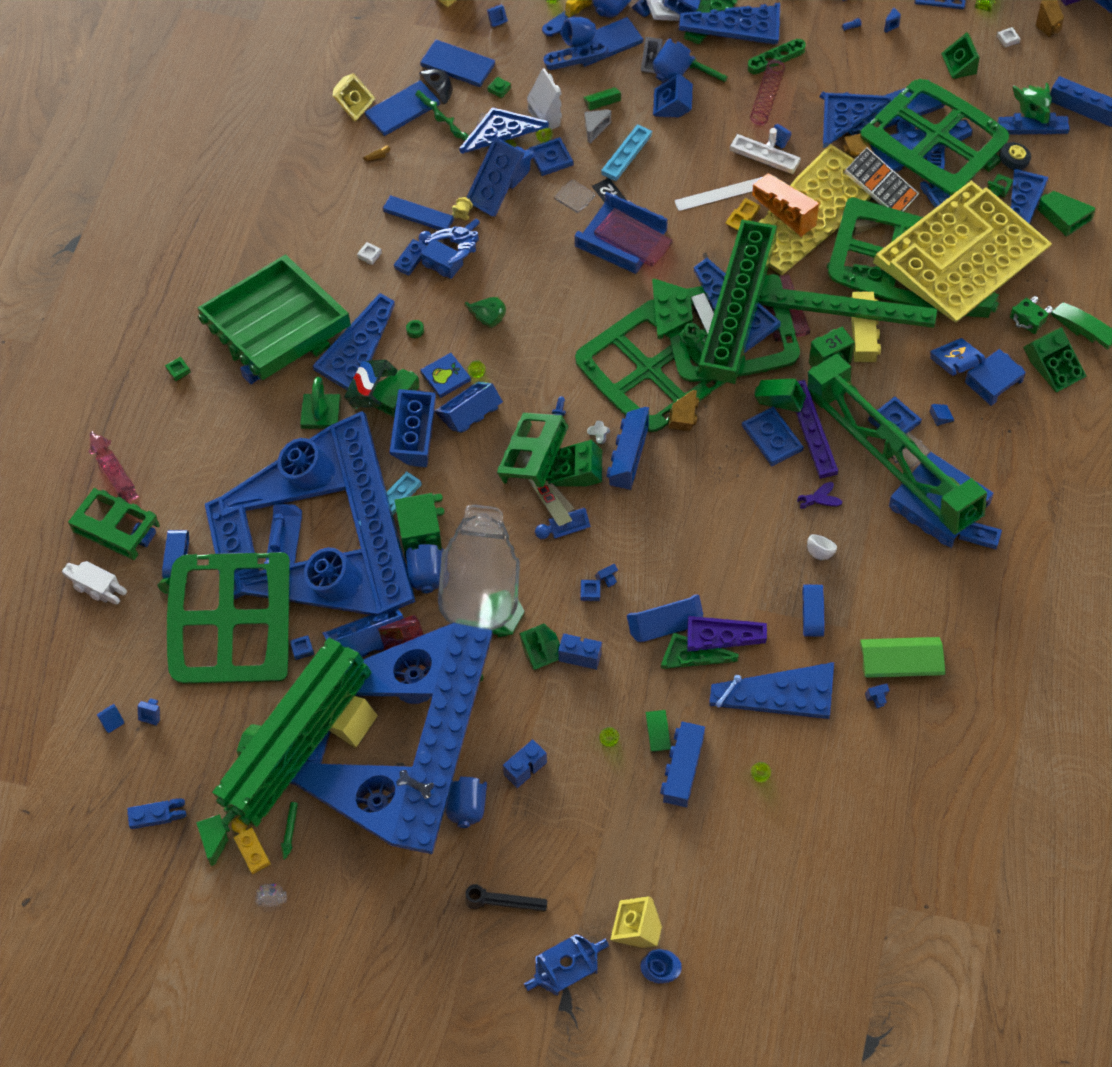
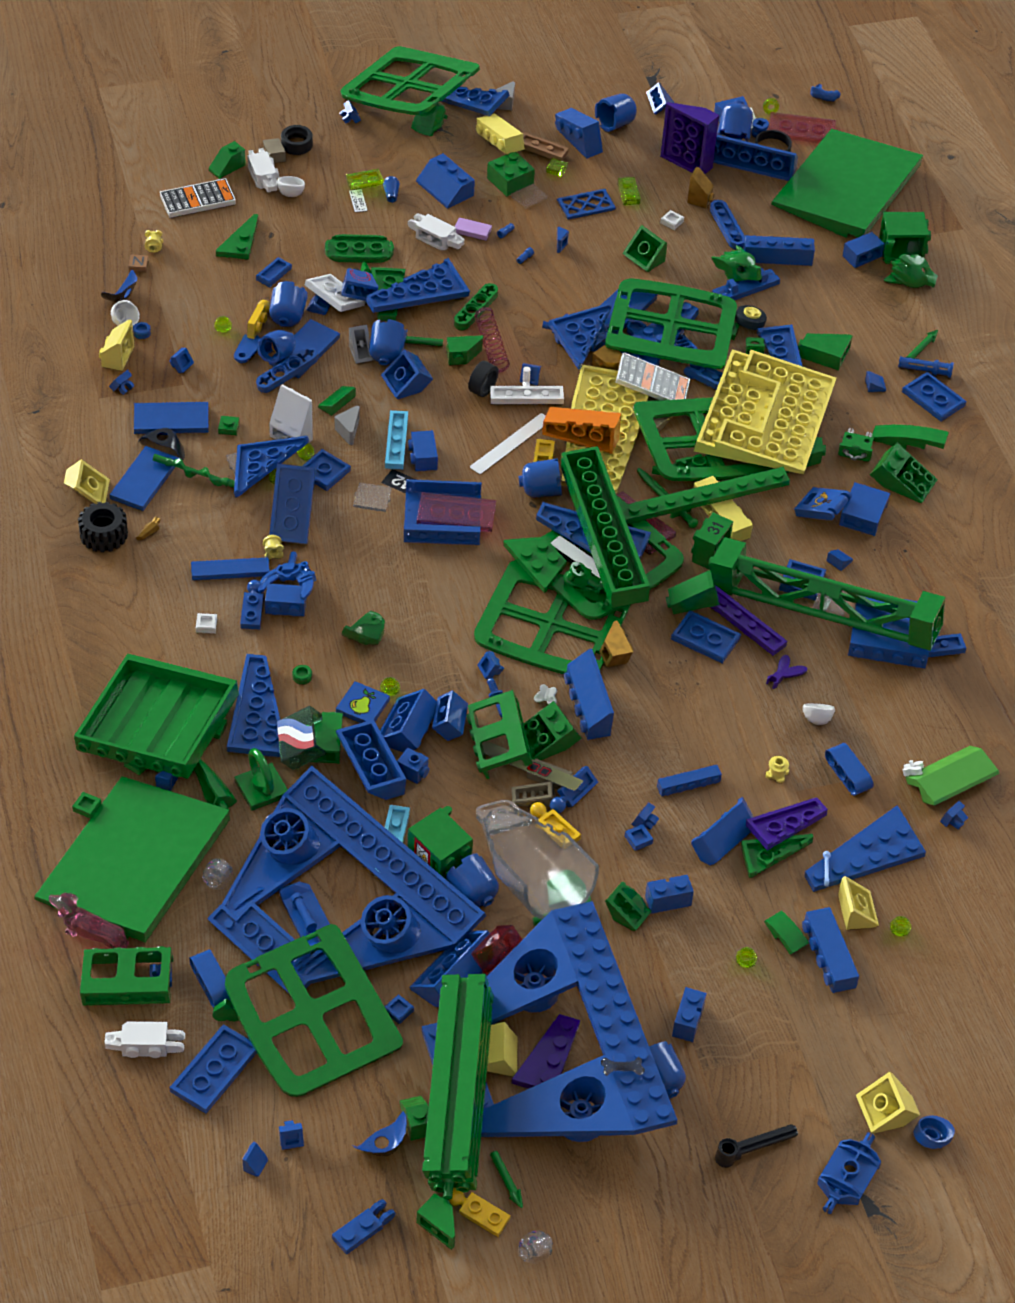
camera: 35 degrees left, 10 degrees down
none -> green slope [34,776,230,943]
none -> black tyre [78,502,128,552]
none -> blue tile [109,370,134,395]
none -> blue plate [170,1024,257,1114]
none -> green piece [194,758,237,809]
none -> clear head [202,858,233,890]
none -> blue piece [352,1111,407,1156]
none -> blue brick [397,748,430,784]
none -> blue brick [408,430,438,471]
none -> blue brick [432,690,468,741]
none -> green slope [446,335,483,365]
none -> black tyre [468,361,499,397]
none -> blue tile [477,651,504,679]
none -> dark tan slope [512,781,555,807]
none -> dark purple wing [512,1014,580,1089]
none -> blue cylinder [518,458,562,497]
none -> yellow plate [530,802,581,850]
none -> green sword [637,468,698,528]
none -> blue piece [657,765,722,796]
none -> blue plate [710,200,745,249]
none -> light yellow brick [766,756,789,783]
none -> light yellow slope [838,876,879,930]
none -> blue slope [865,371,886,392]
none -> white piece [903,760,924,776]

